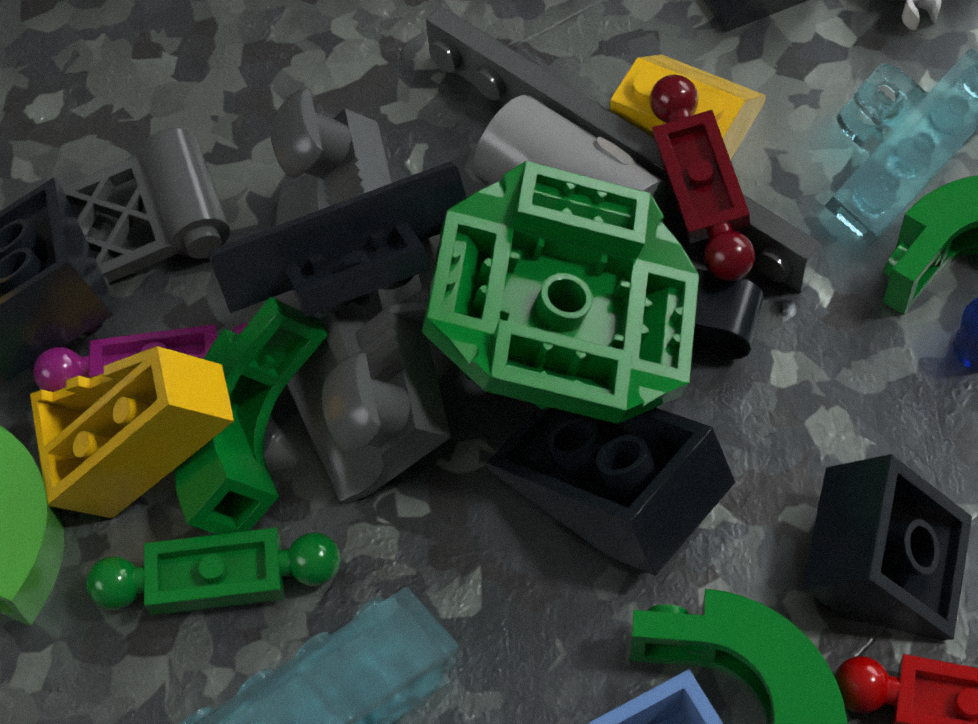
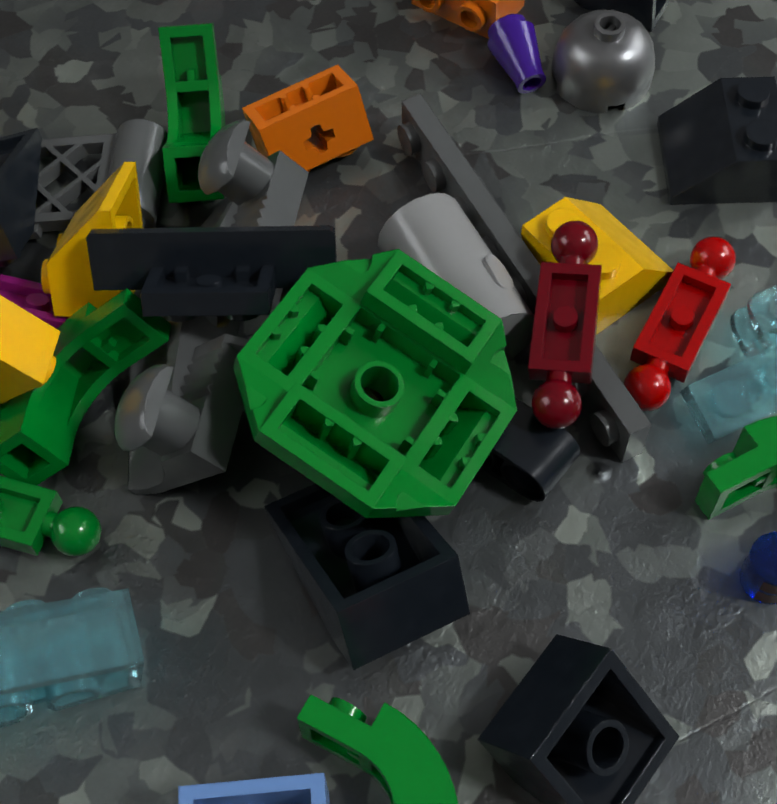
camera: 20 degrees right, 0 degrees up
none -> yellow slope [41,162,143,317]
none -> green arch [158,23,225,203]
none -> orange brick [242,64,374,172]
none -> red plate [623,237,736,411]

